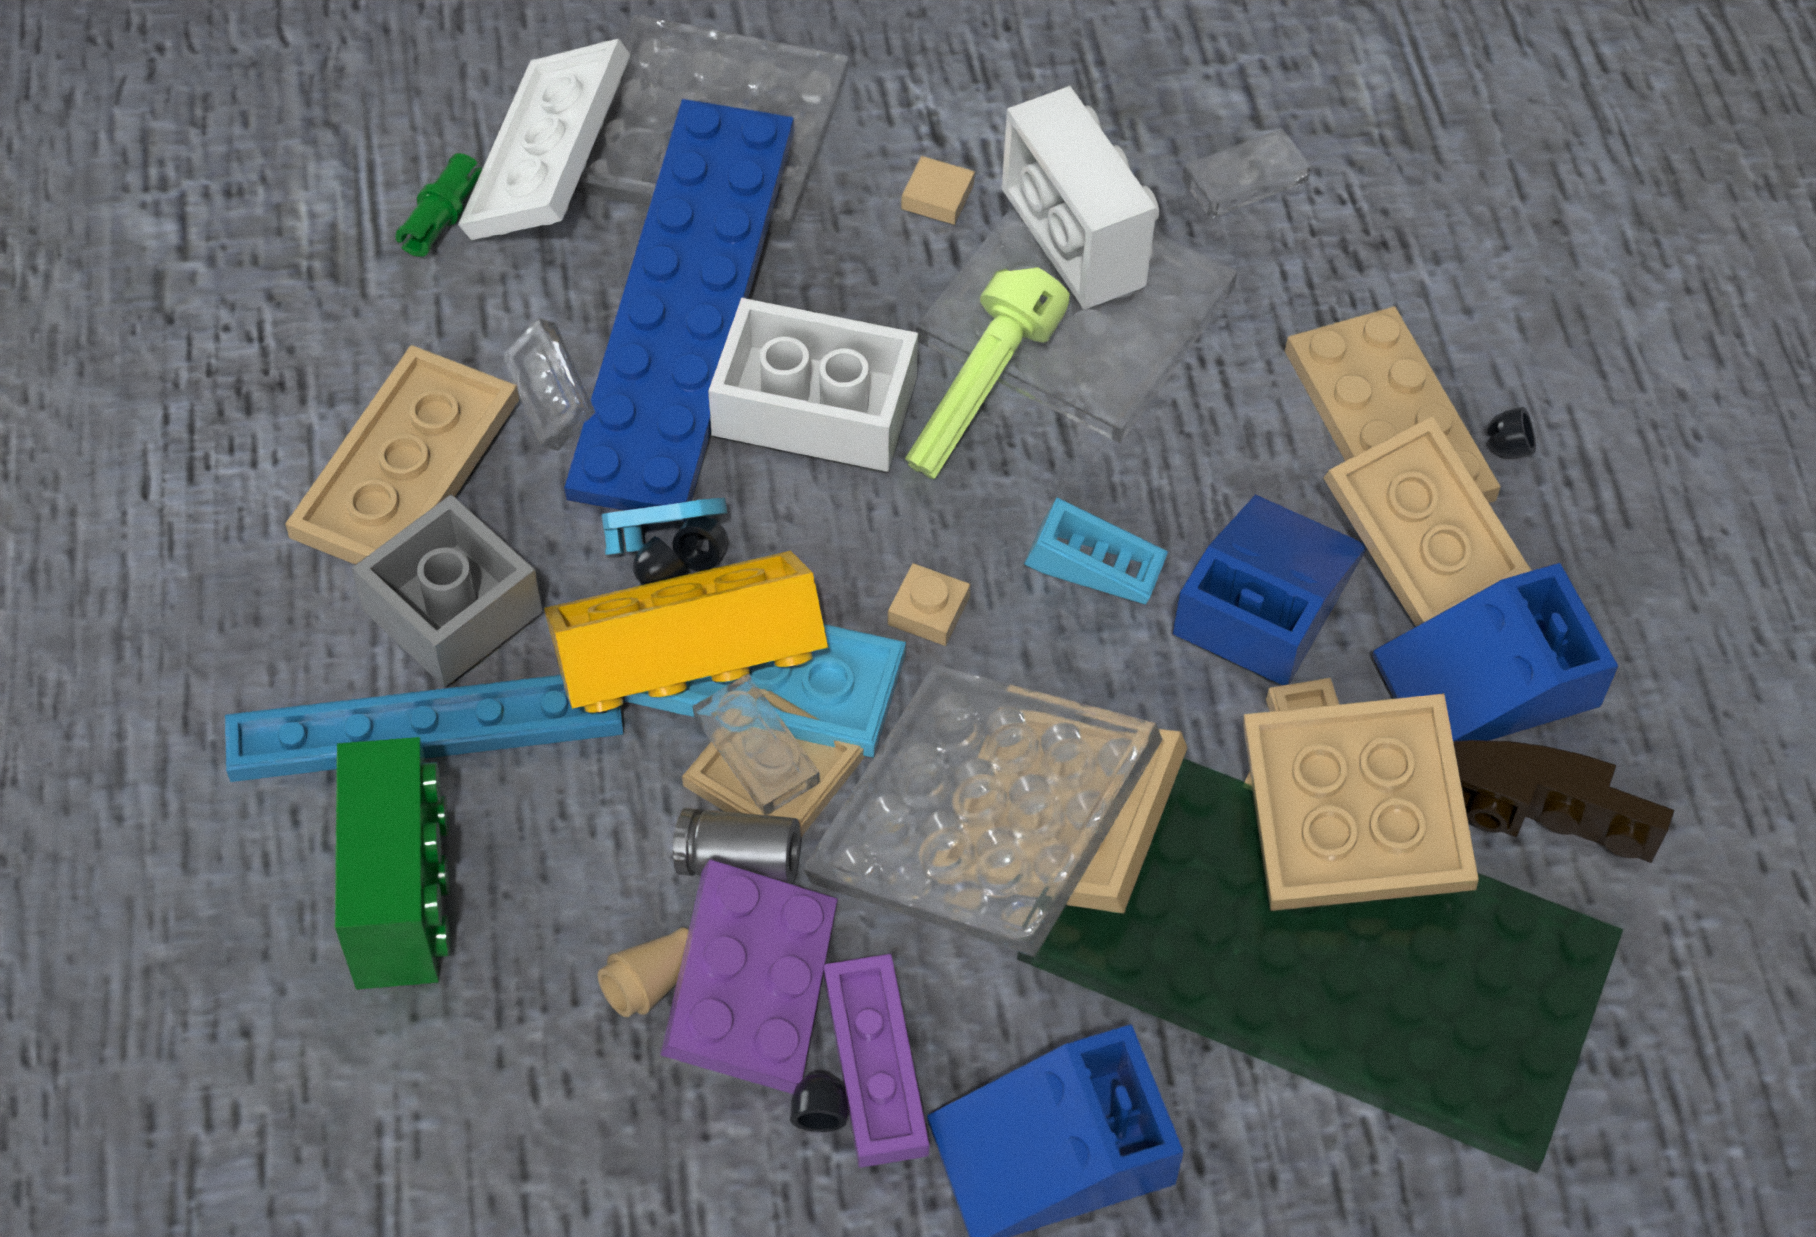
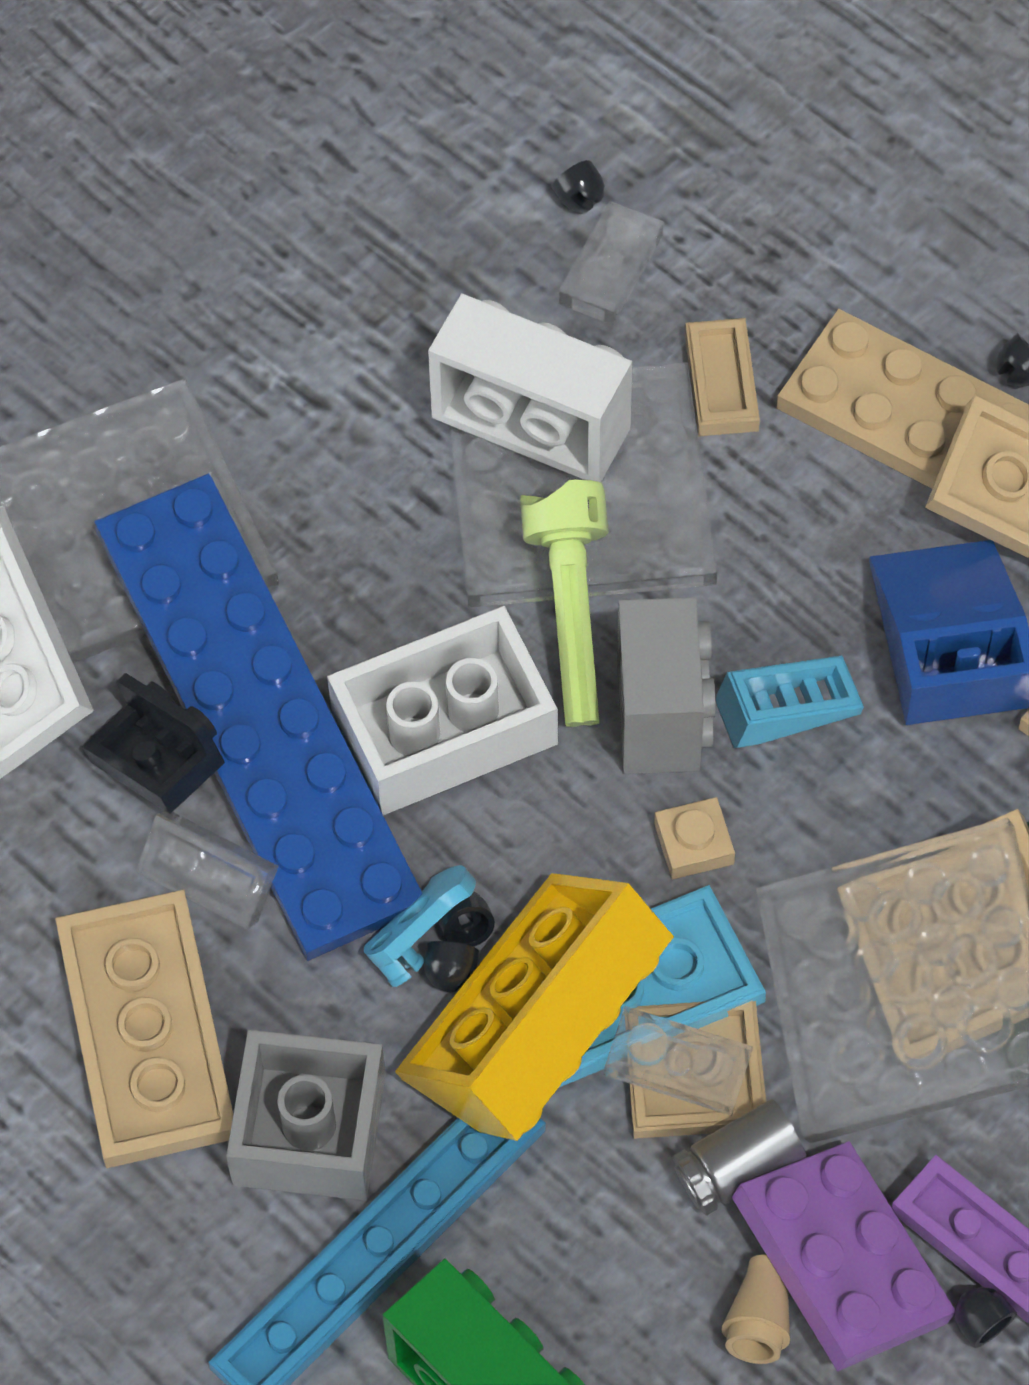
camera: 35 degrees left, 5 degrees up
tan tile [901,156,975,225] -> none
none -> black bracket [82,673,225,814]
none -> black hinge [552,160,605,212]
none -> light grey brick [617,597,716,774]
none -> tan tile [685,318,760,436]

